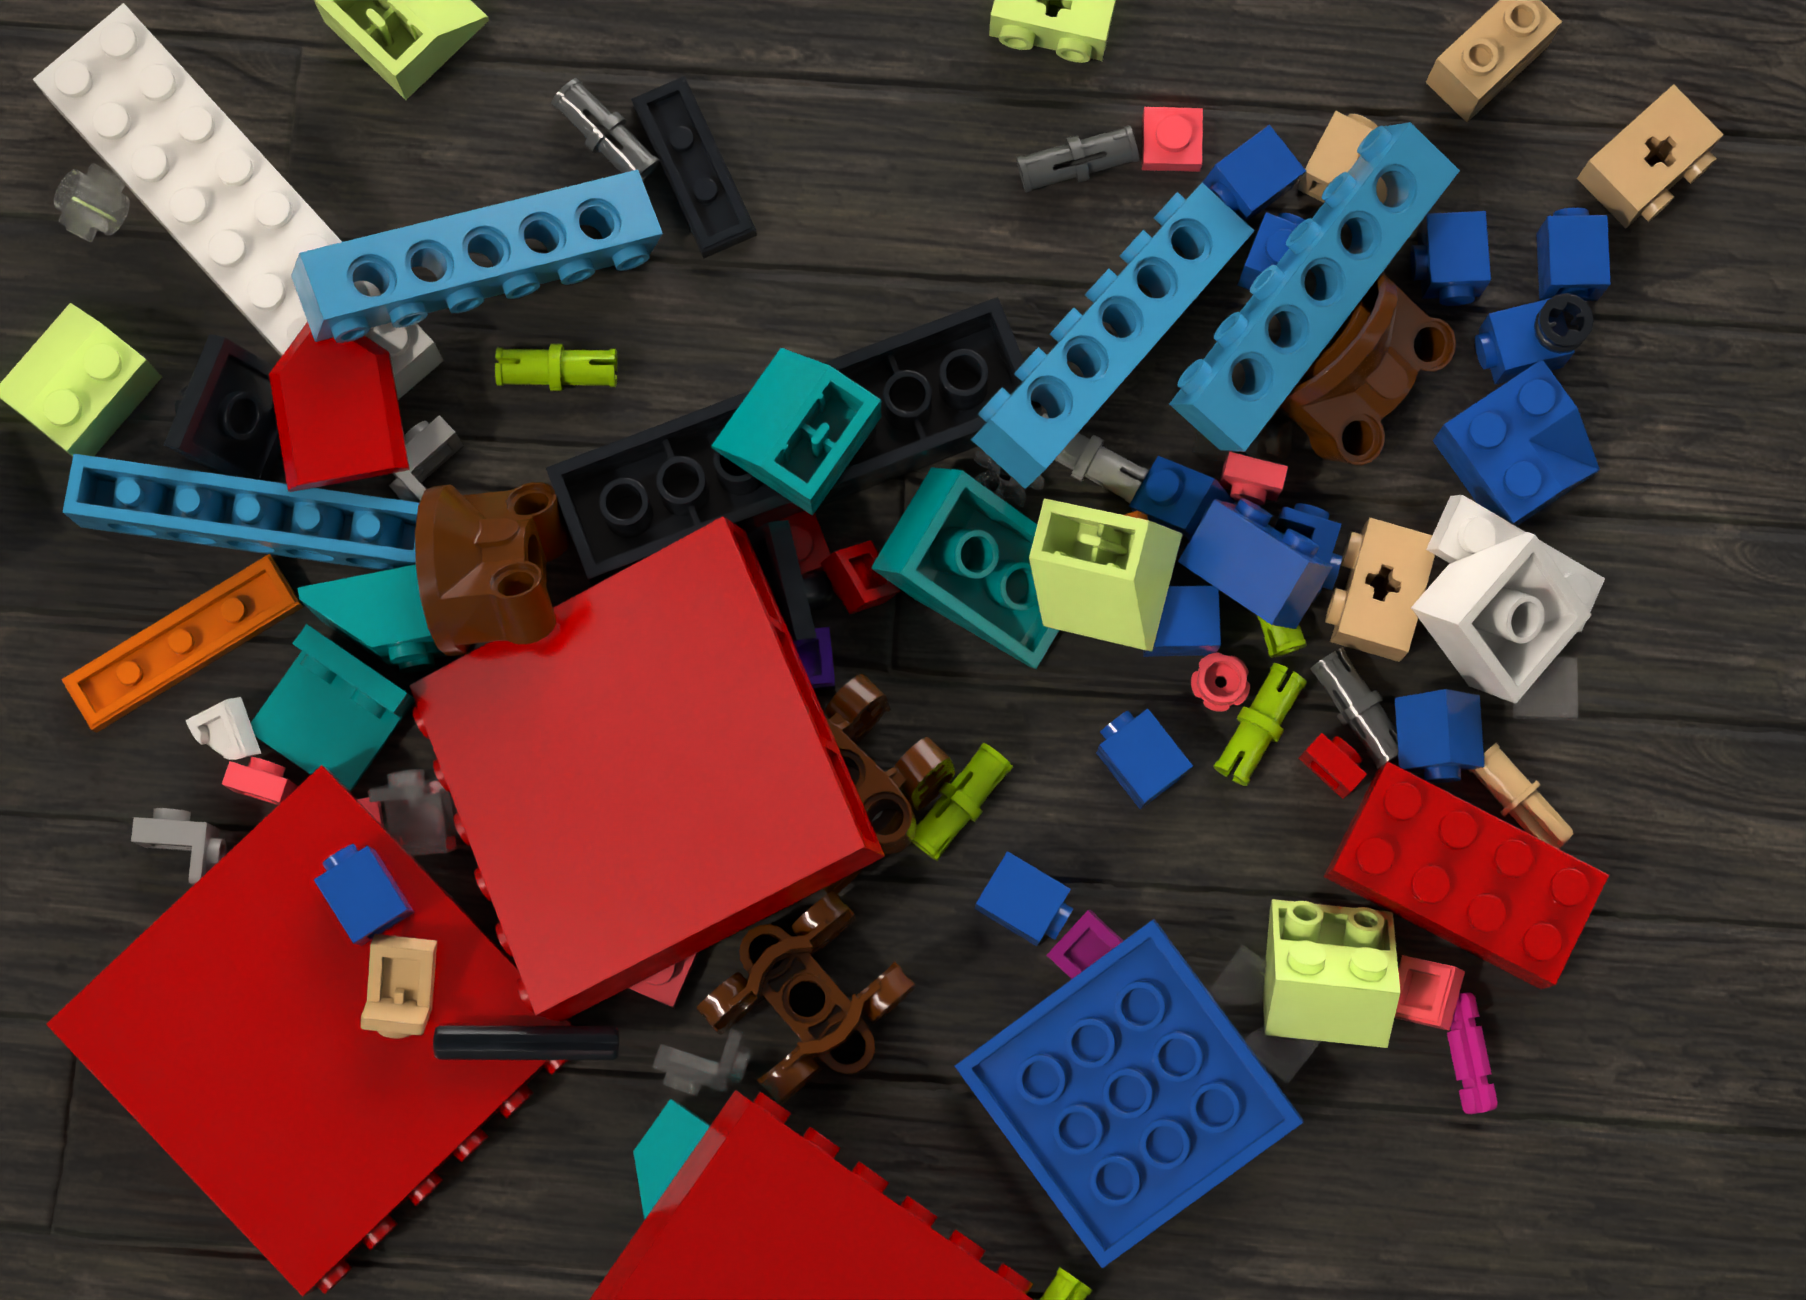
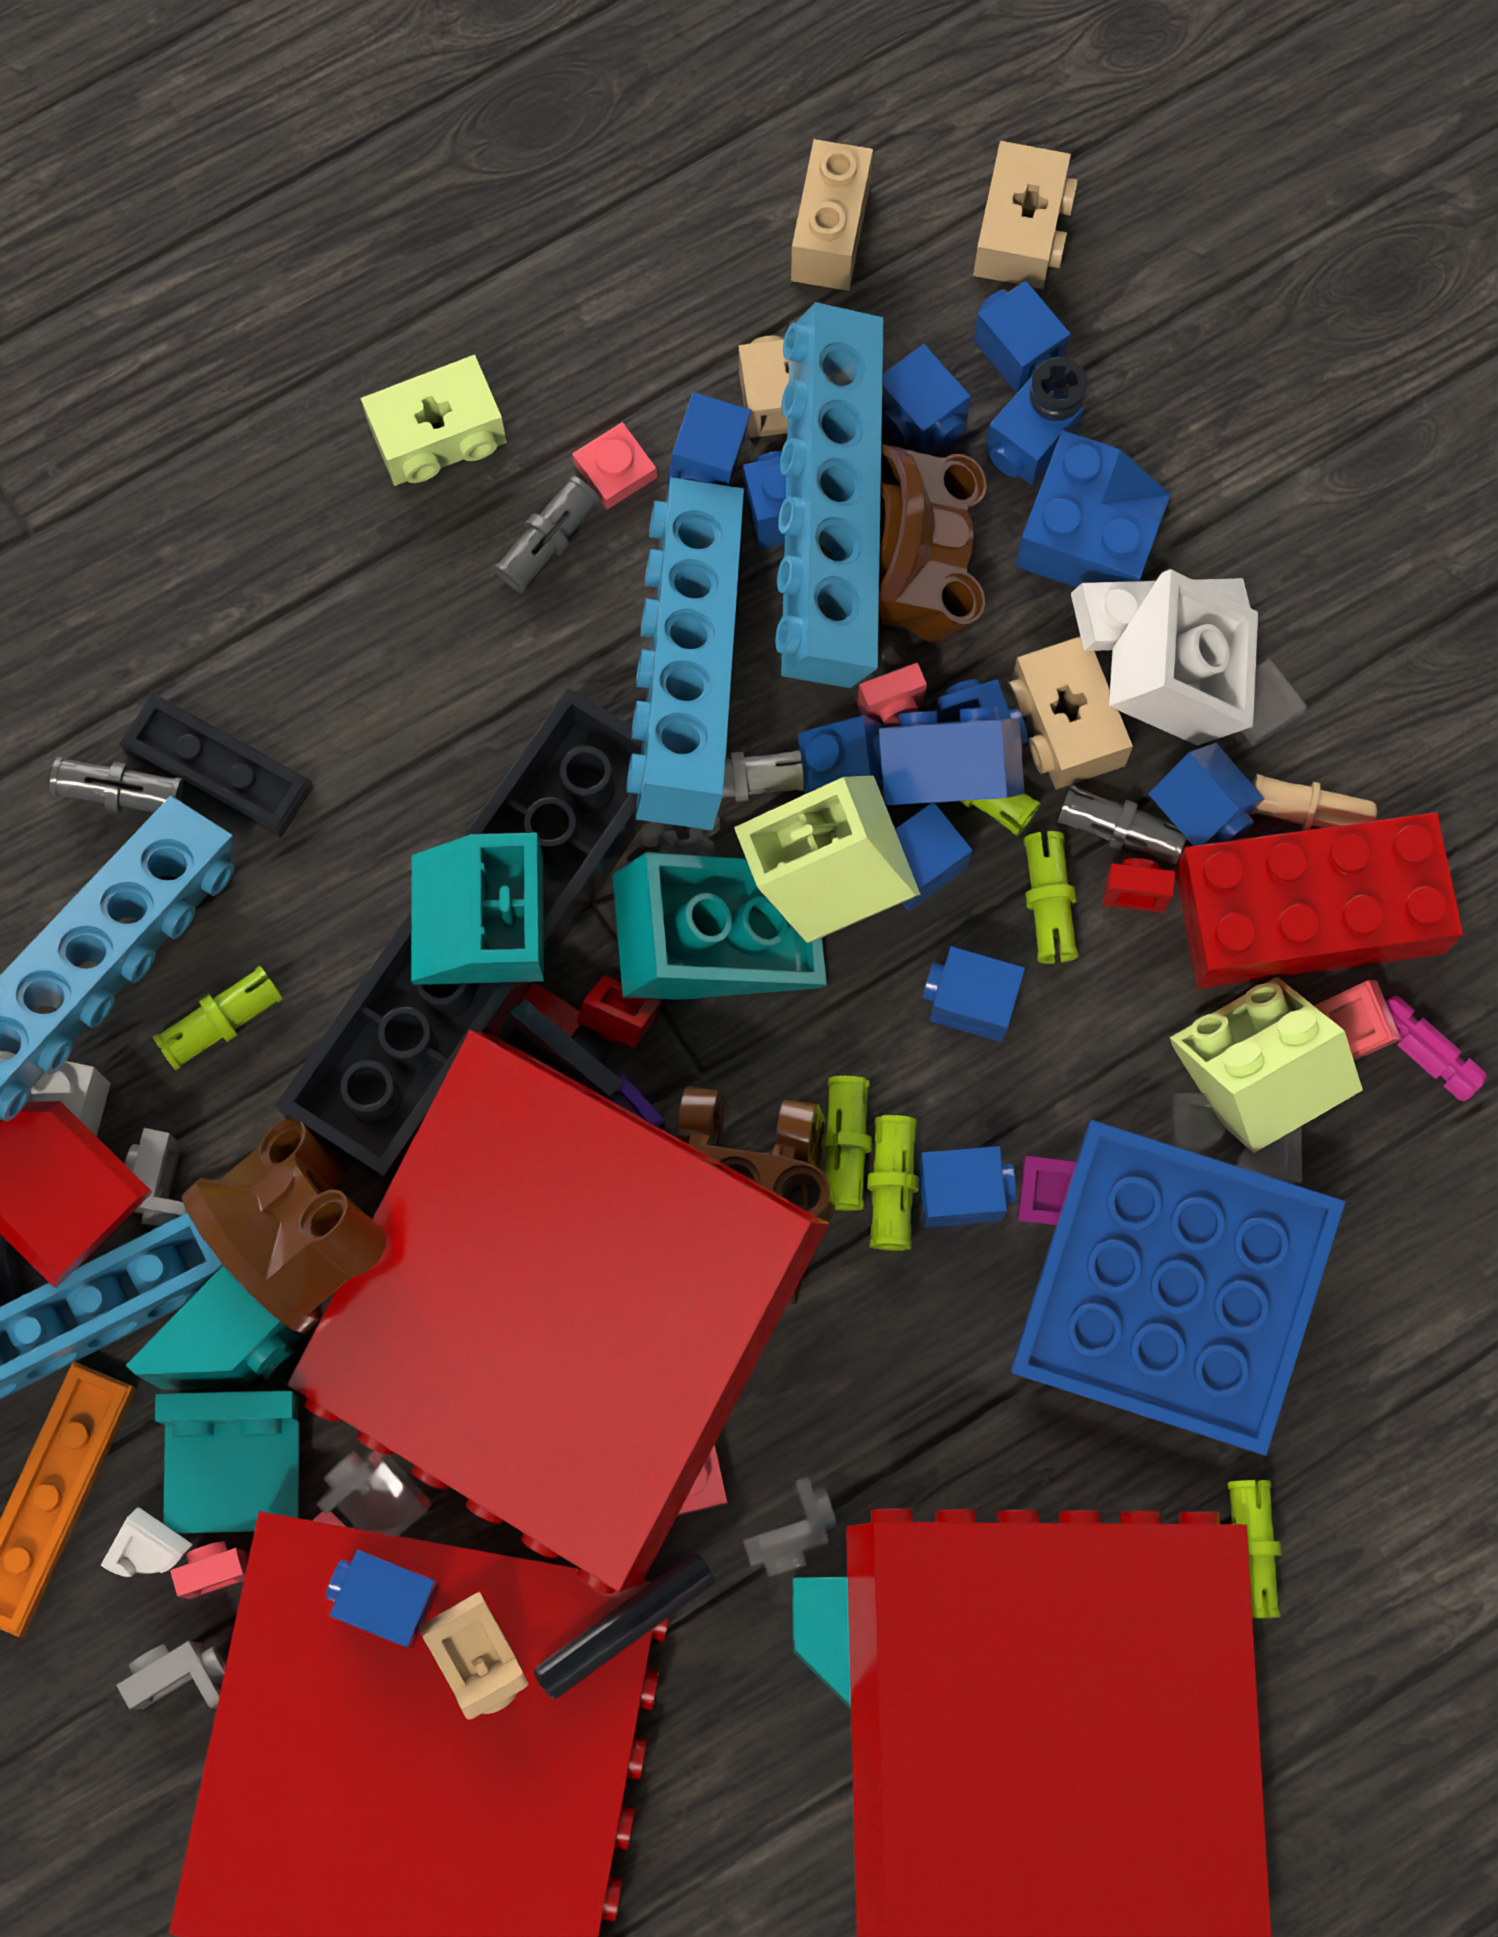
camera: 35 degrees left, 5 degrees down
reddish brown piece [696,890,915,1105] -> none
coral plate [1191,653,1250,712] -> none
none -> lime pin [867,1115,919,1251]

